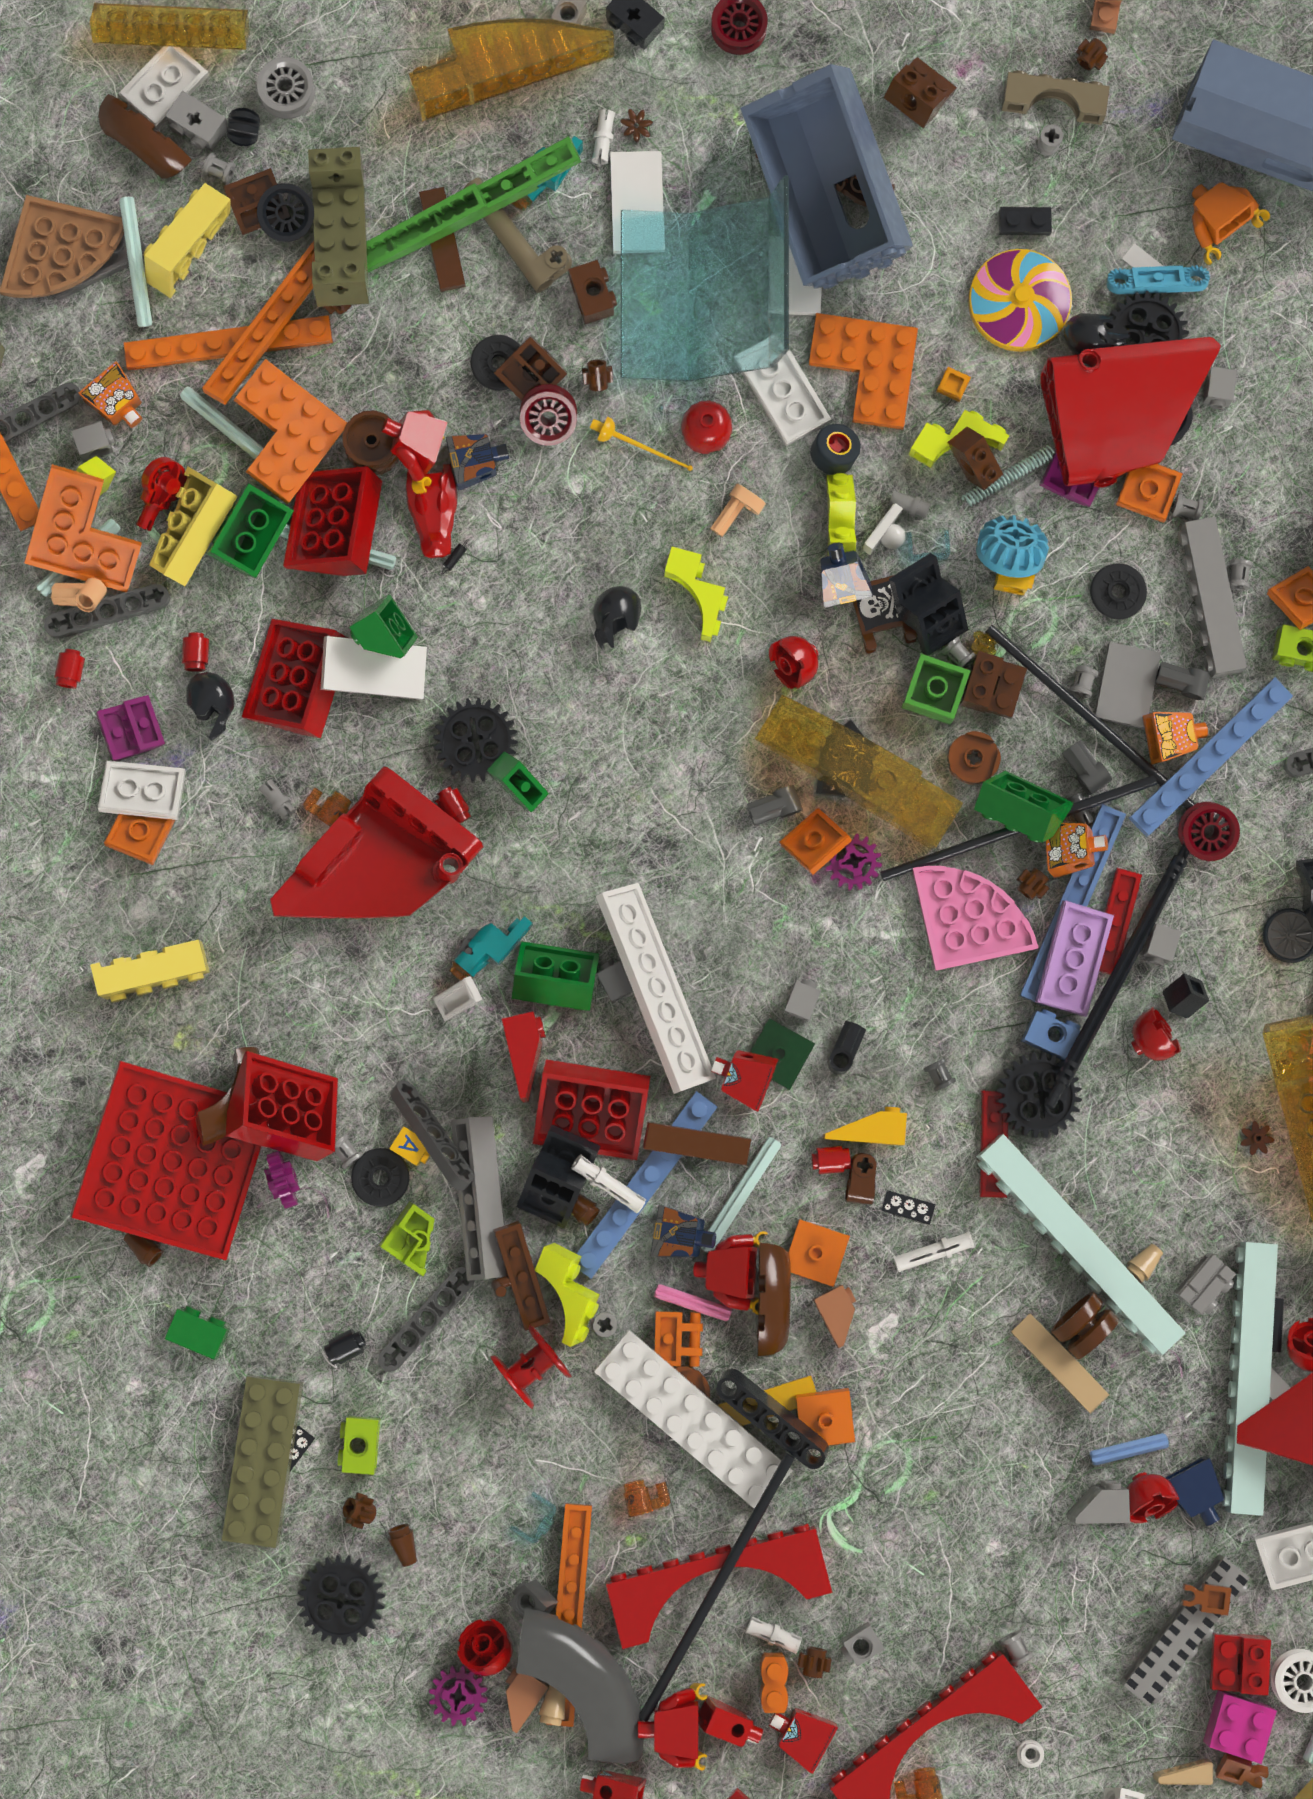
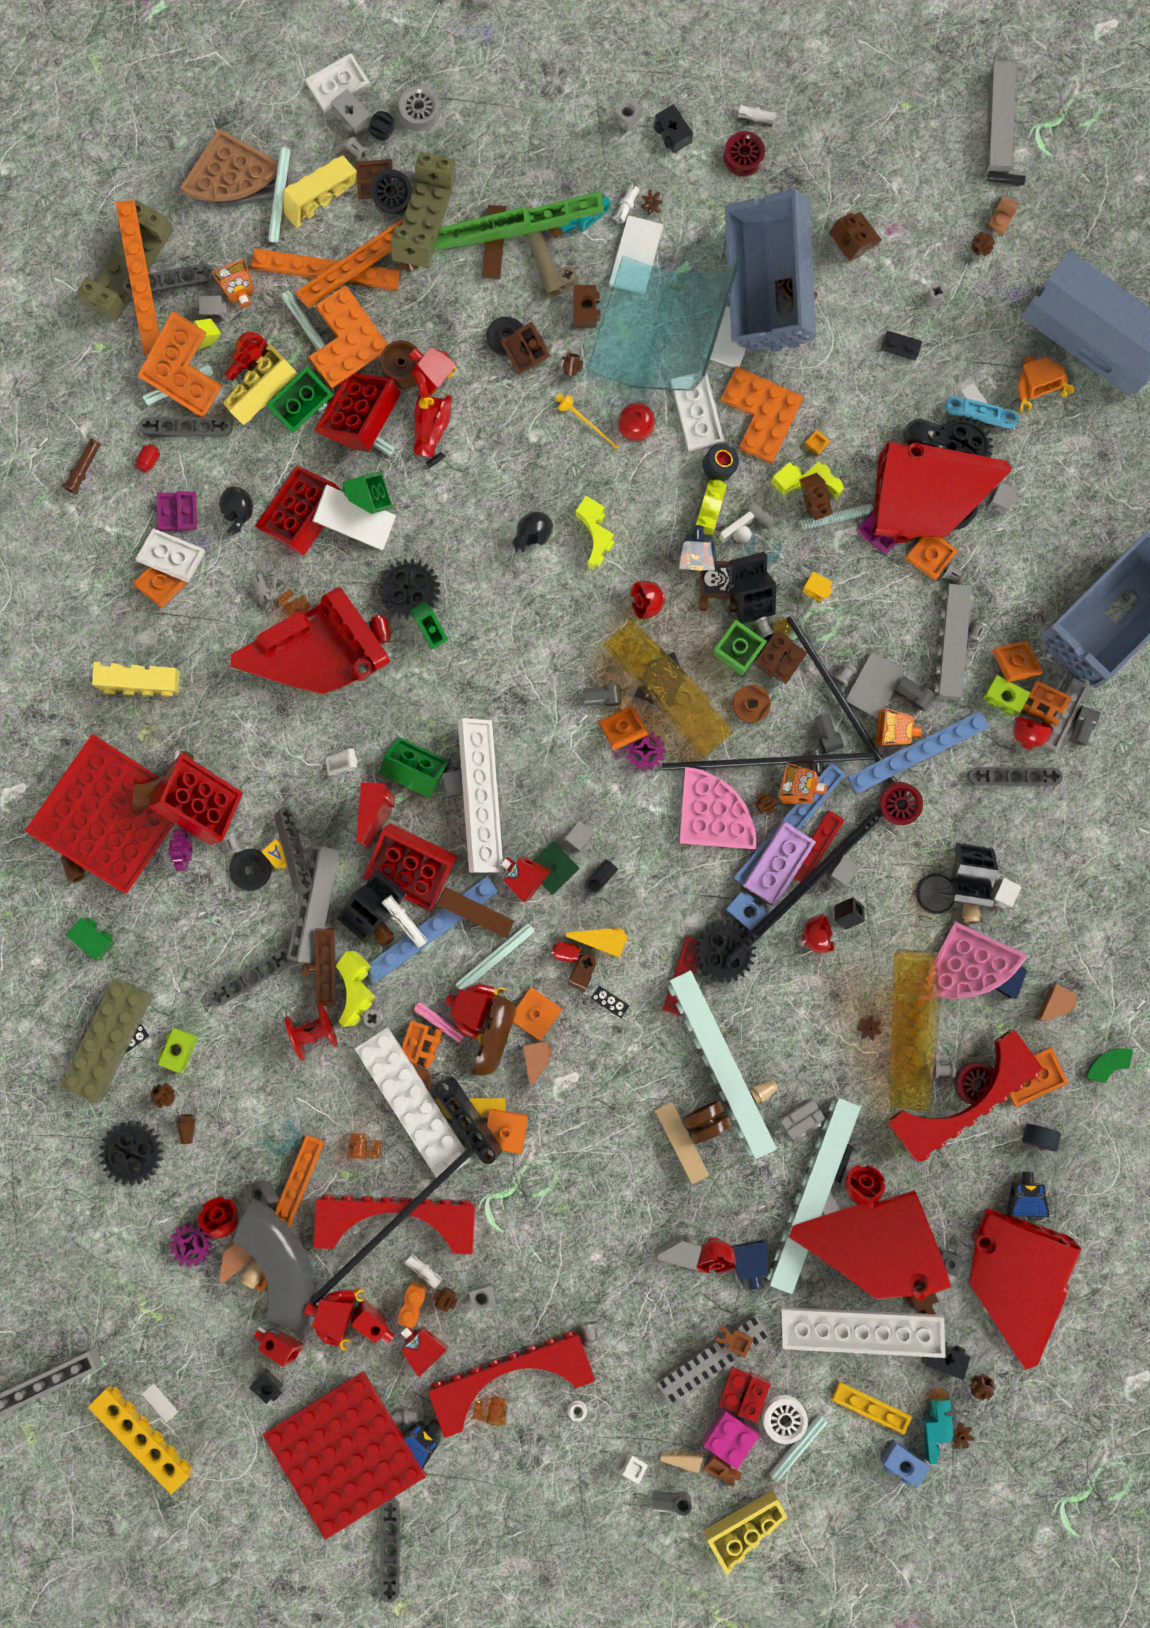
camera: 20 degrees right, 0 degrees up
light nougat piece [50,578,107,612] -> none
clear yellow brick [90,3,250,50] -> none
reddish brown brick [98,94,192,179] -> none
red brick [182,632,209,672] -> none
black brick [324,1329,366,1365] -> none
lime slope [378,1202,435,1276] -> none
clear yellow slope [409,18,614,121] -> none
torso [446,434,509,491] -> none
teal plate [448,916,533,981] -> none
dark red wheel [520,384,577,446] -> none
torso [650,1205,716,1257] -> none
light nougat piece [710,484,766,537] -> none
white pin [893,1231,974,1272] -> none
dark grey bush [923,1058,956,1092] -> none
dish [968,249,1072,352] -> none
green slope [974,770,1073,843] -> none
medium azure gear [976,515,1049,578] -> none
dark tan arch [1001,70,1110,125] -> none
black wheel [1090,563,1147,619] -> none
light blue axle [1090,1433,1169,1466] -> none

